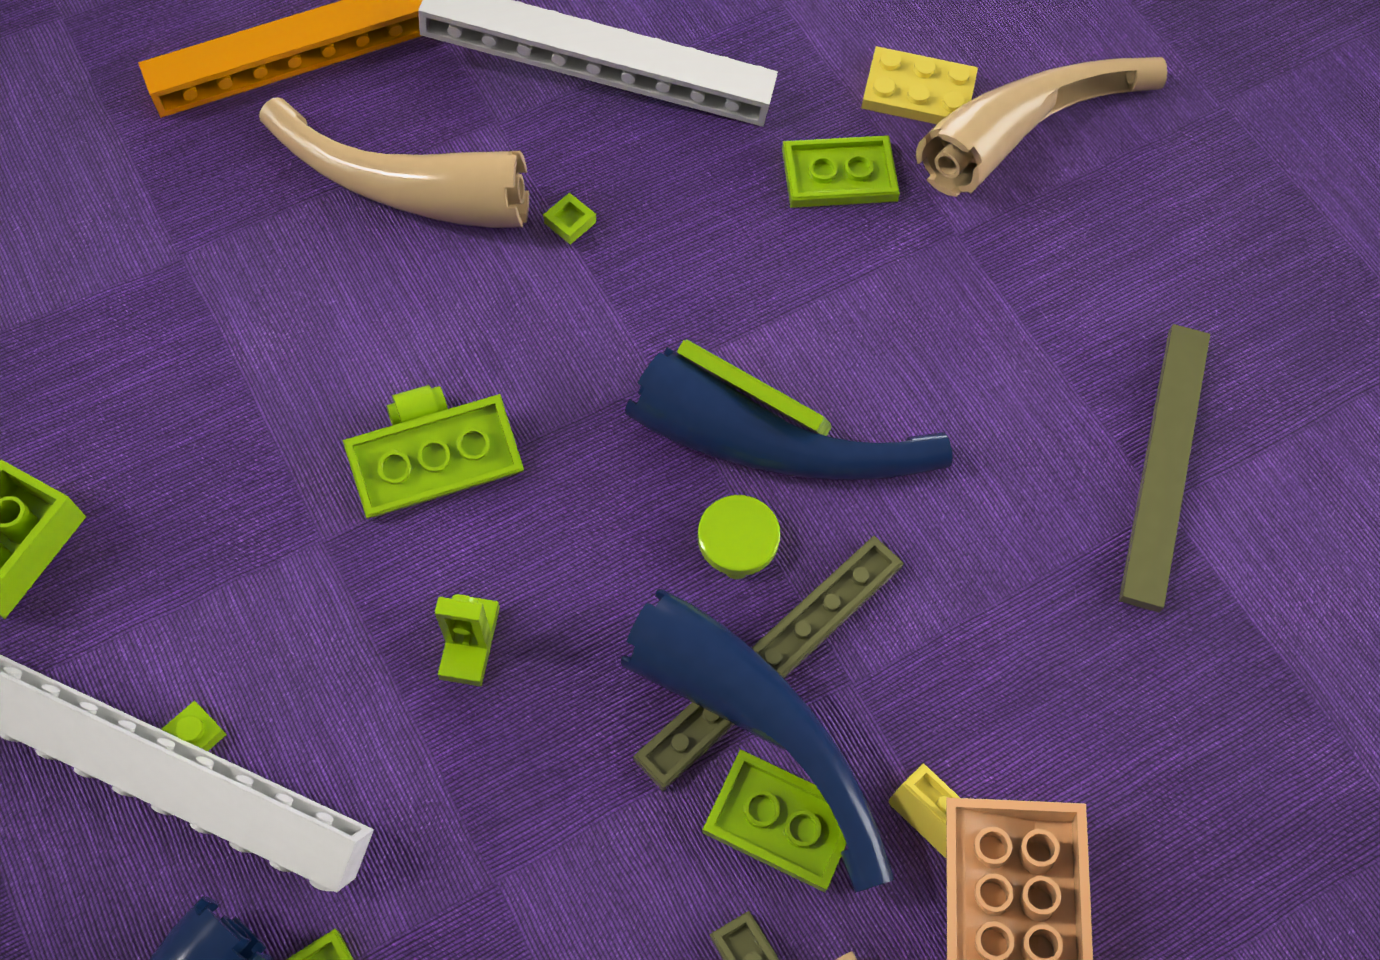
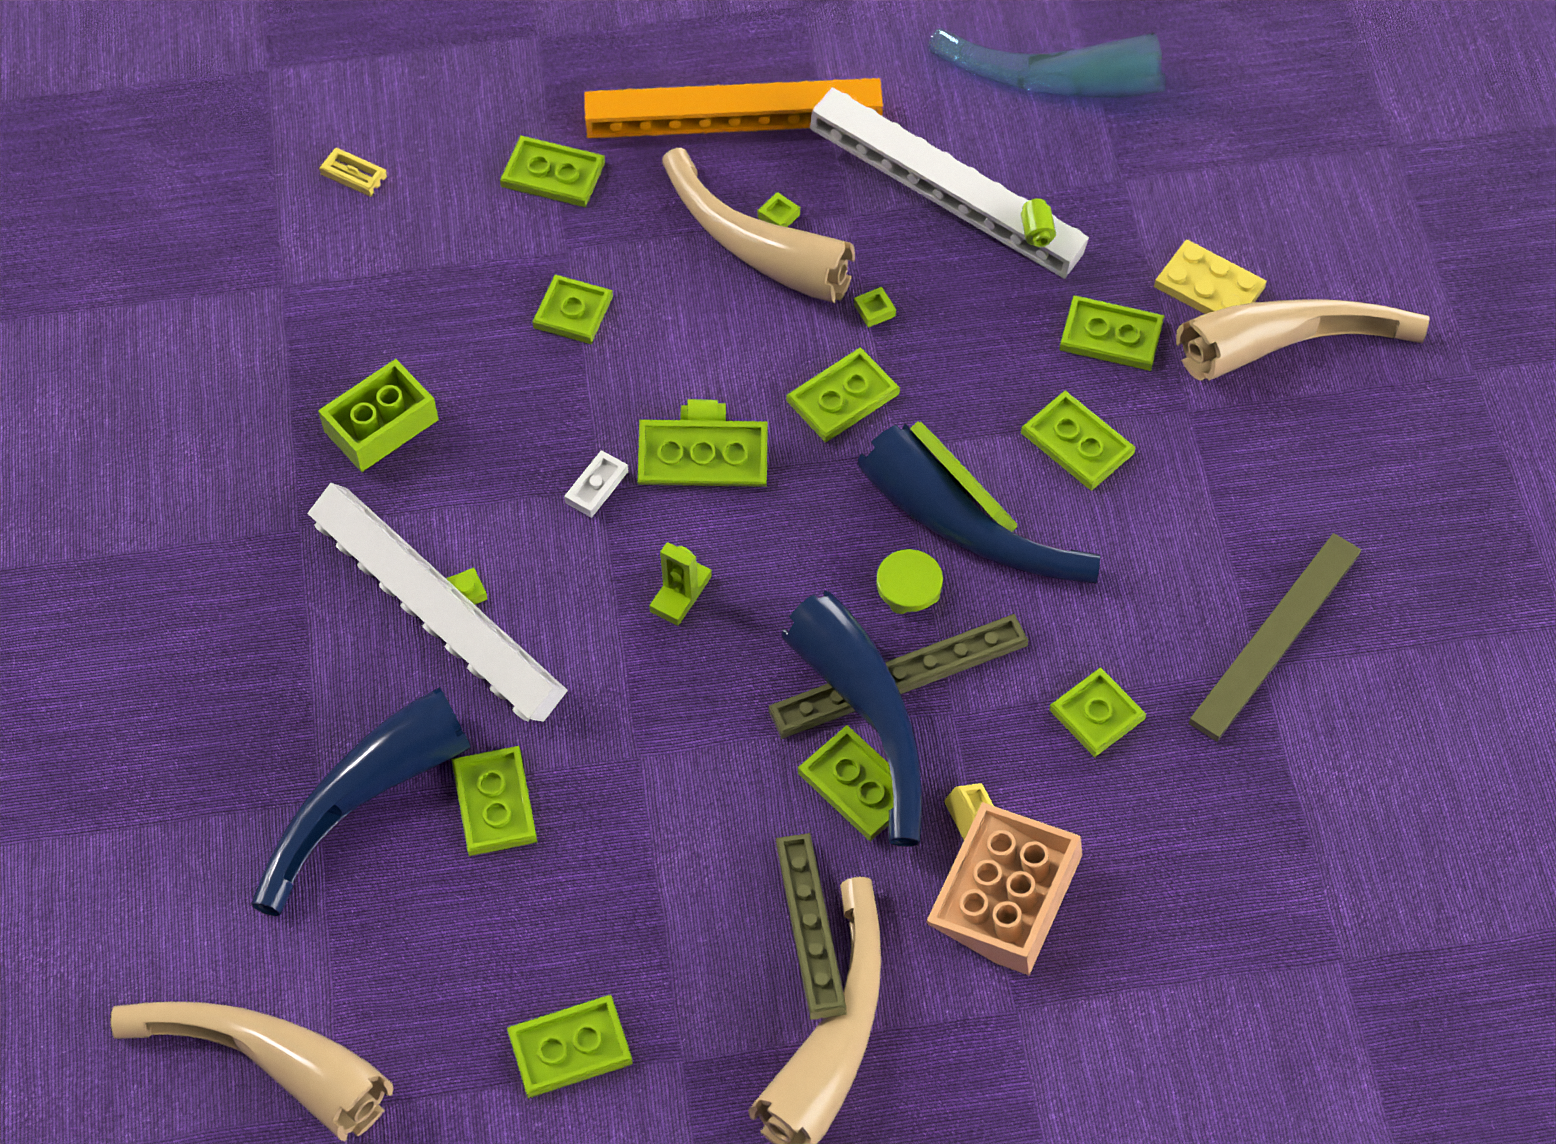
camera: 25 degrees right, 5 degrees down
none -> lime tile [500,135,605,207]
none -> lime tile [532,274,613,344]
none -> white plate [564,450,629,518]
none -> lime plate [758,192,800,227]
none -> lime tile [786,347,900,443]
none -> lime brick [1020,199,1056,247]
none -> lime tile [1021,391,1136,491]
none -> lime tile [1049,667,1146,758]

